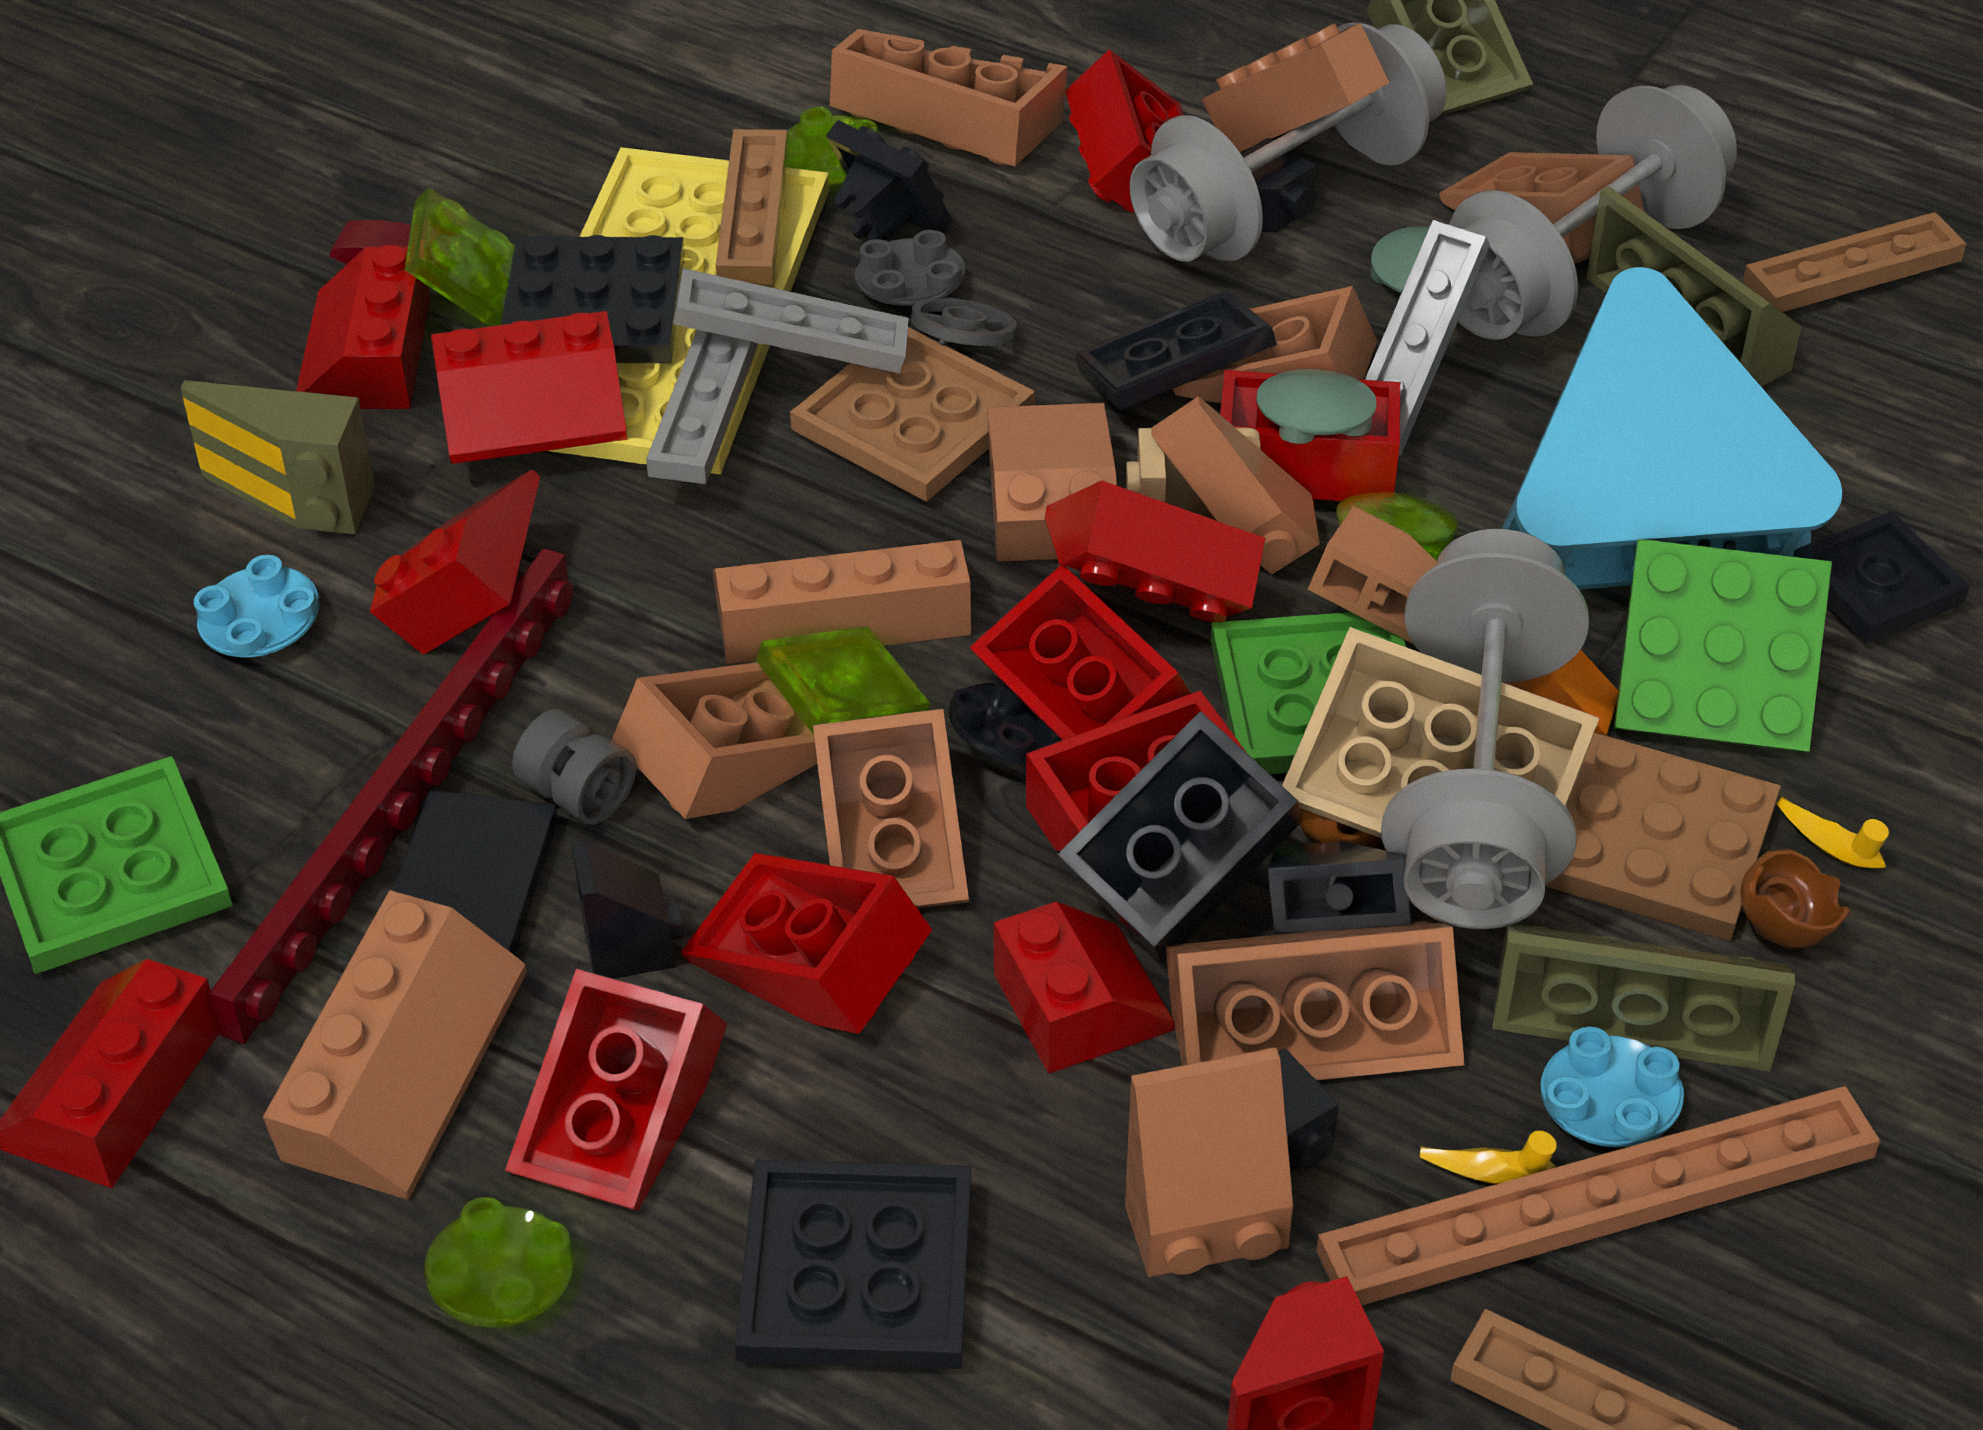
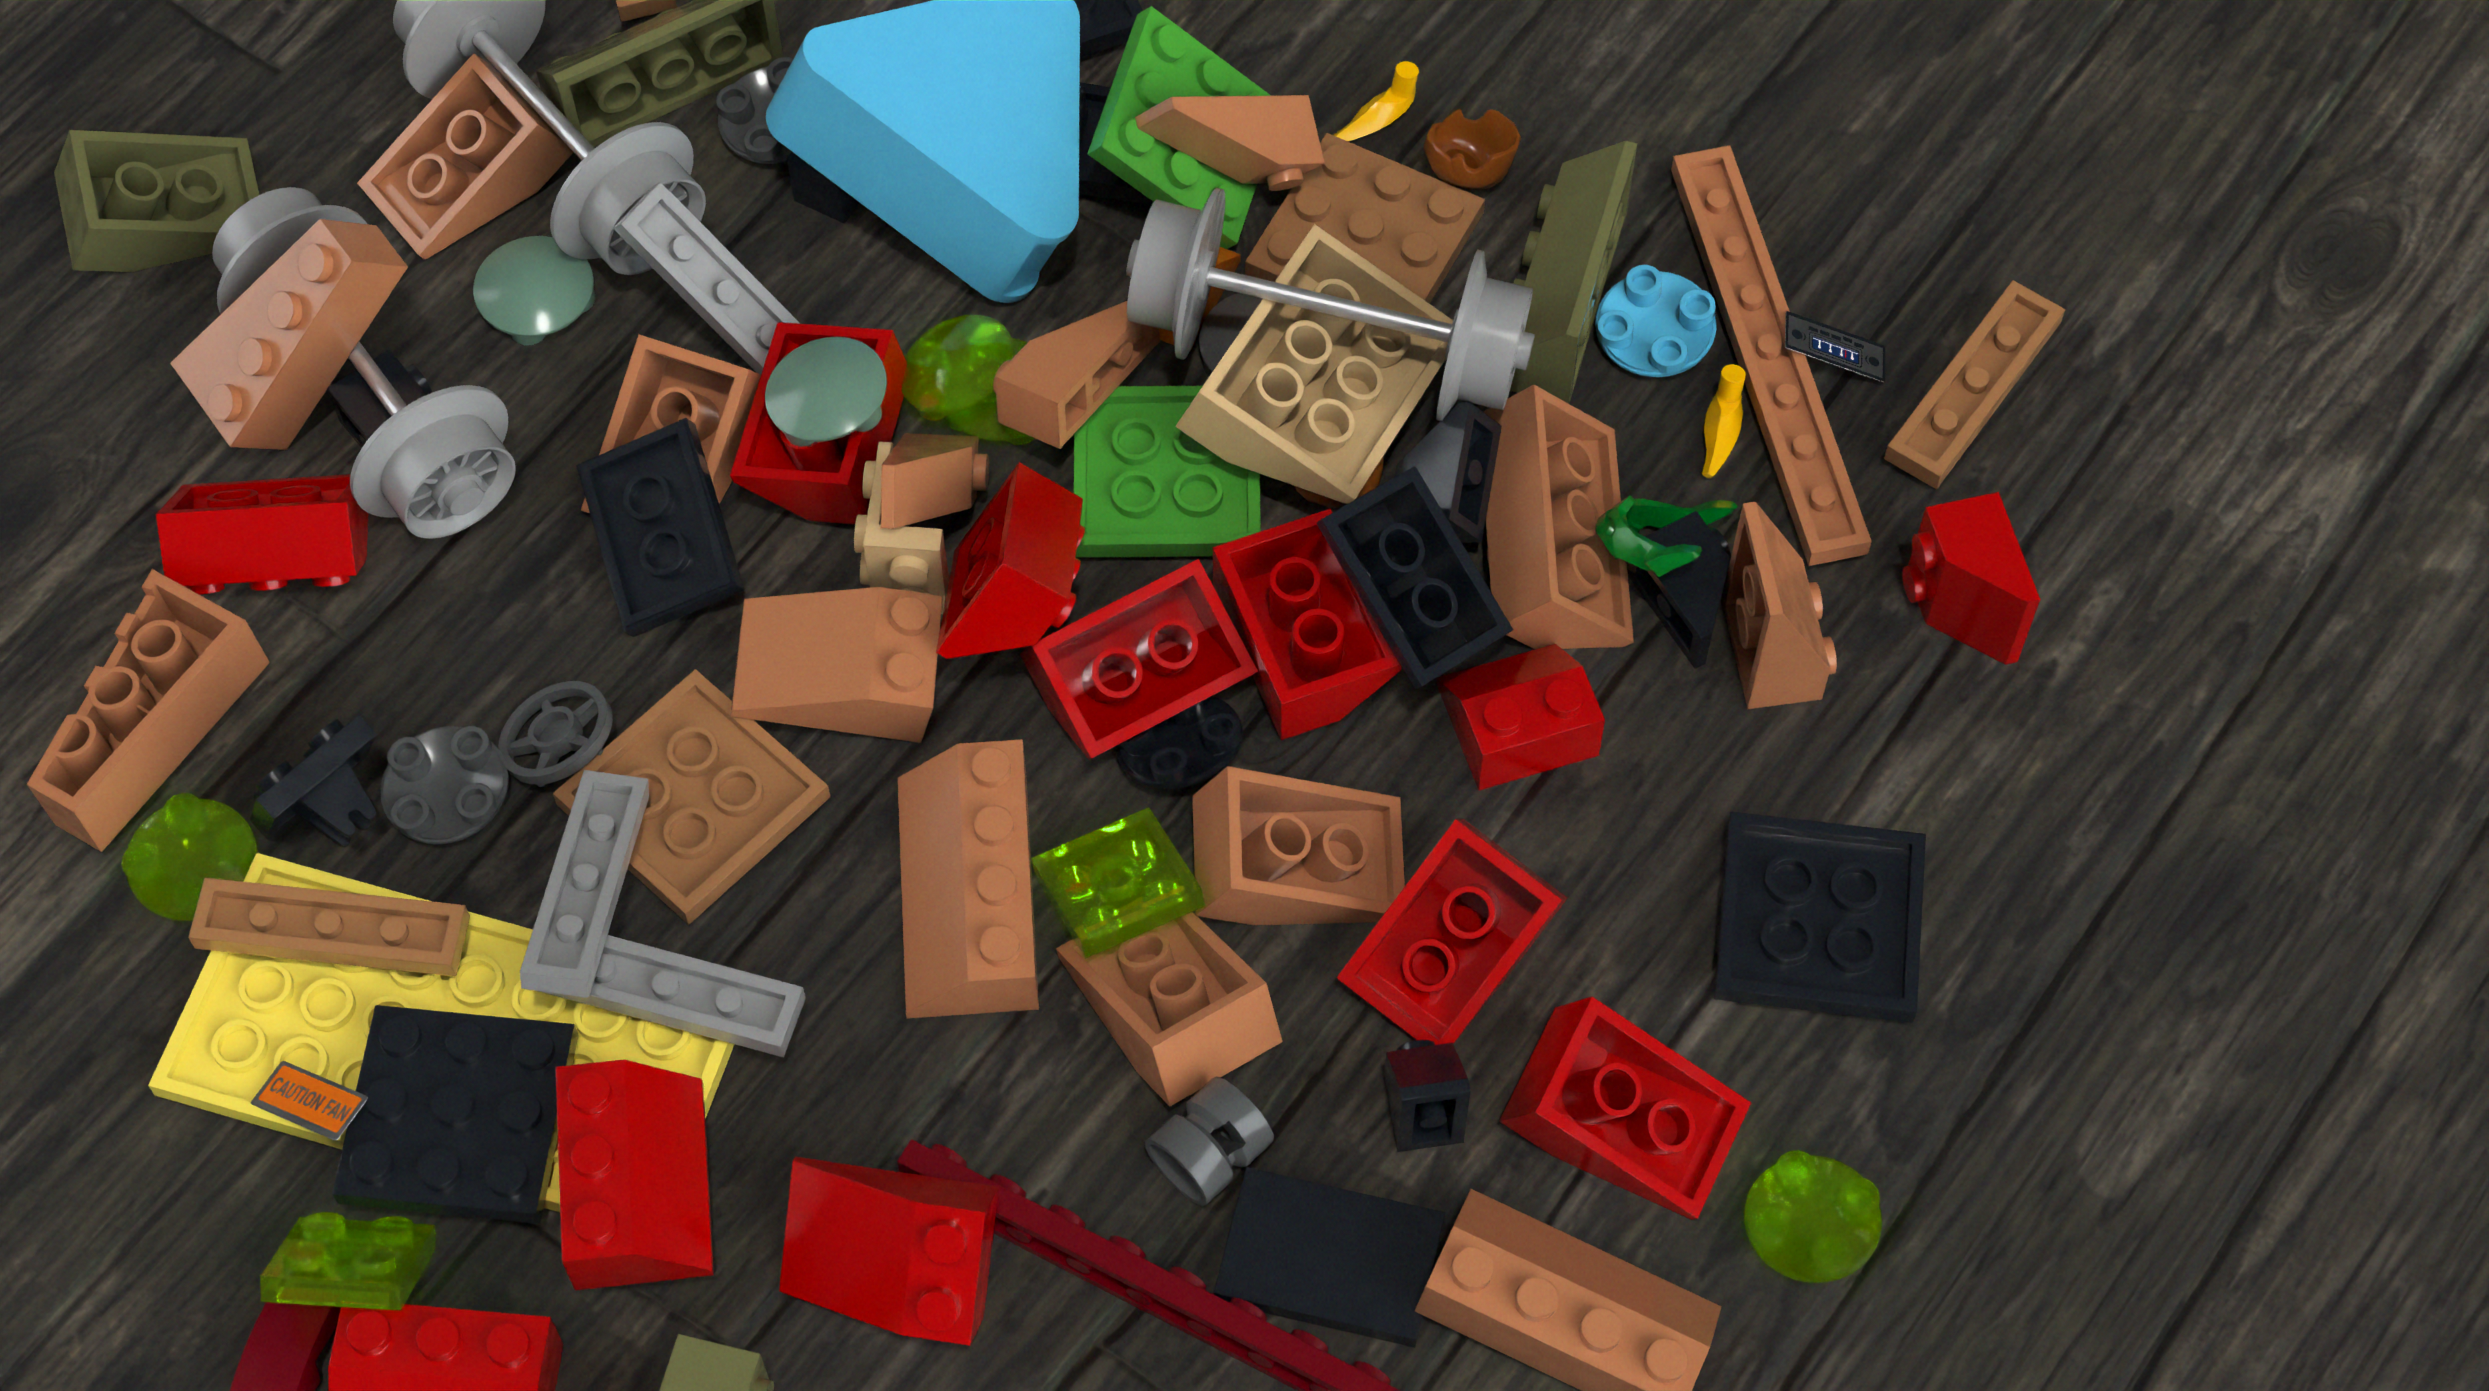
camera: 85 degrees left, 15 degrees up
none -> sticker [251,1061,368,1141]
none -> nougat slope [1135,95,1325,191]
none -> green helmet [1596,495,1738,577]
none -> sticker [1785,311,1885,382]

